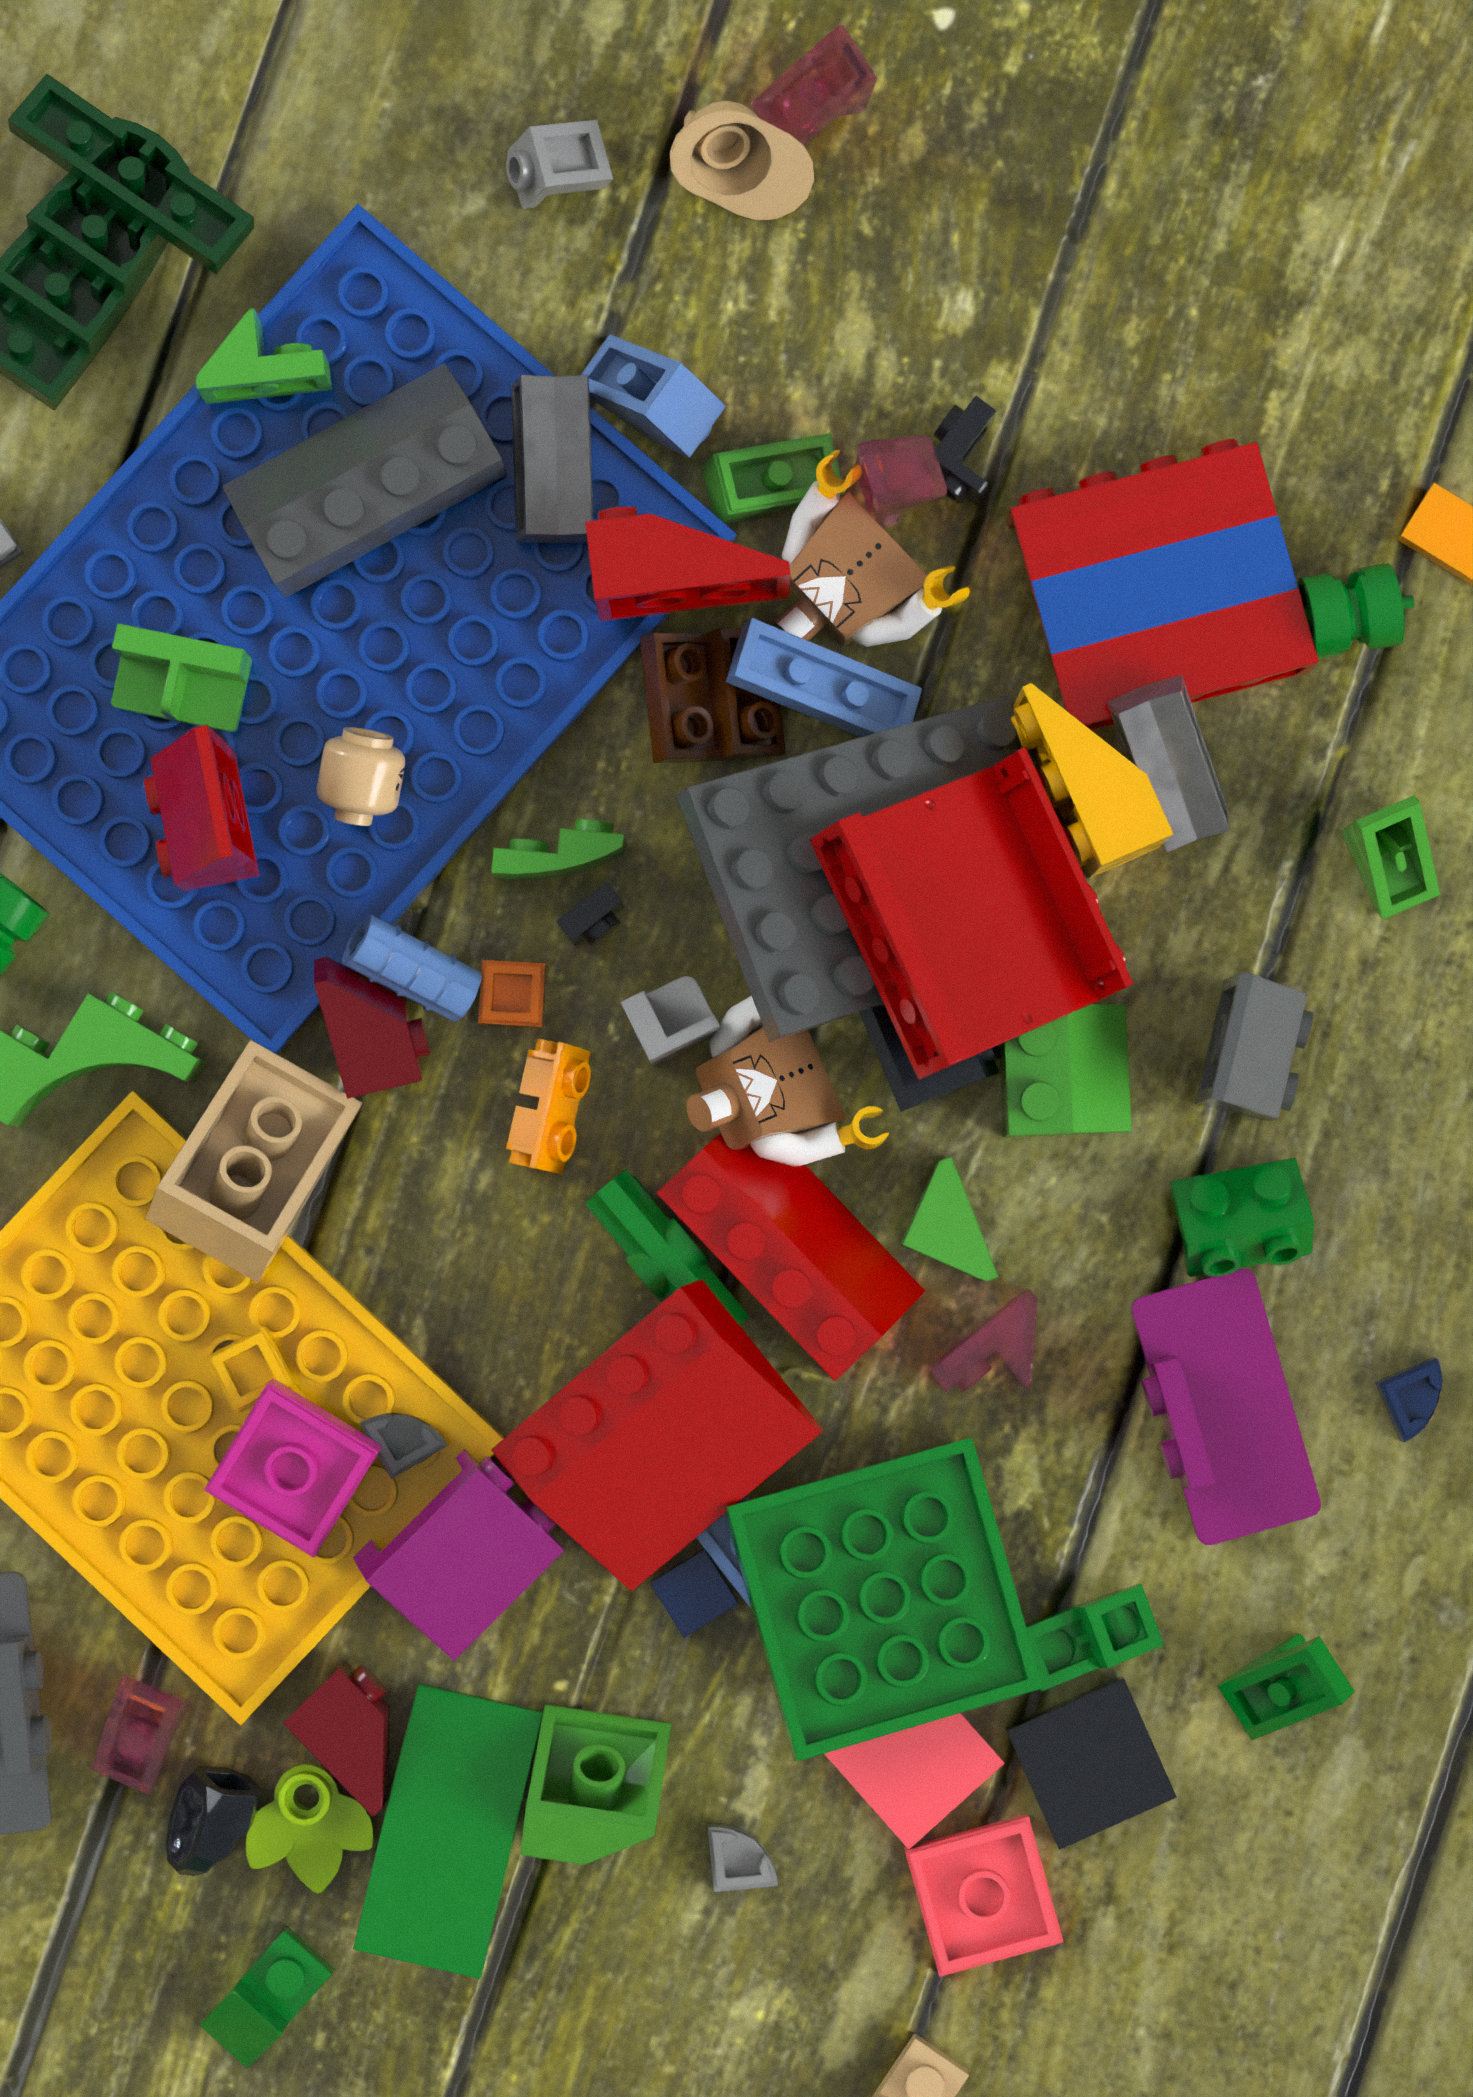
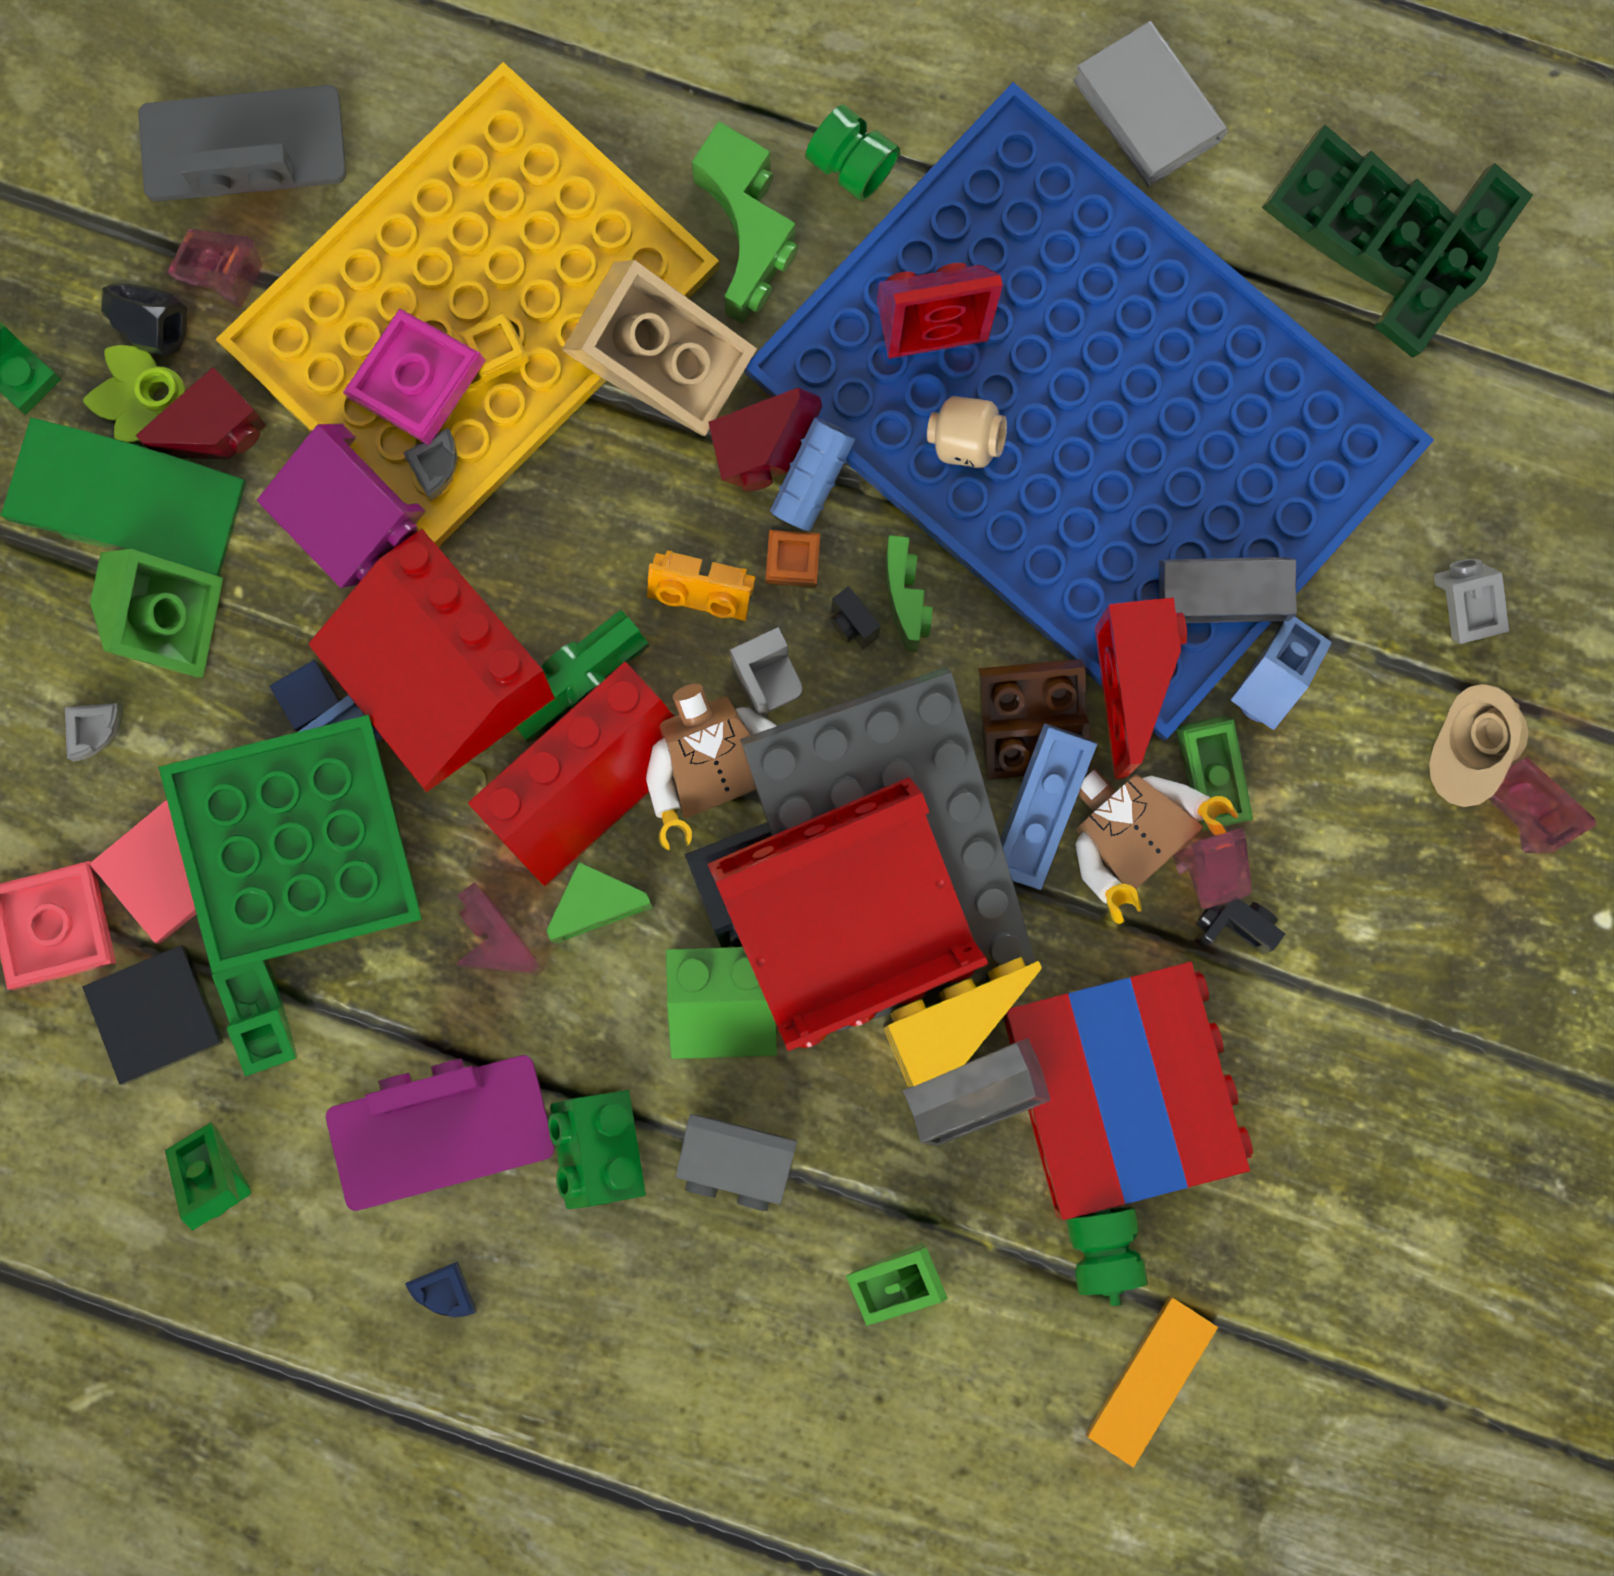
camera: 85 degrees right, 5 degrees down
bright green panel [111,623,252,733] -> none
bright green slope [196,308,332,404] -> none
dark grey slope [222,363,507,598] -> none

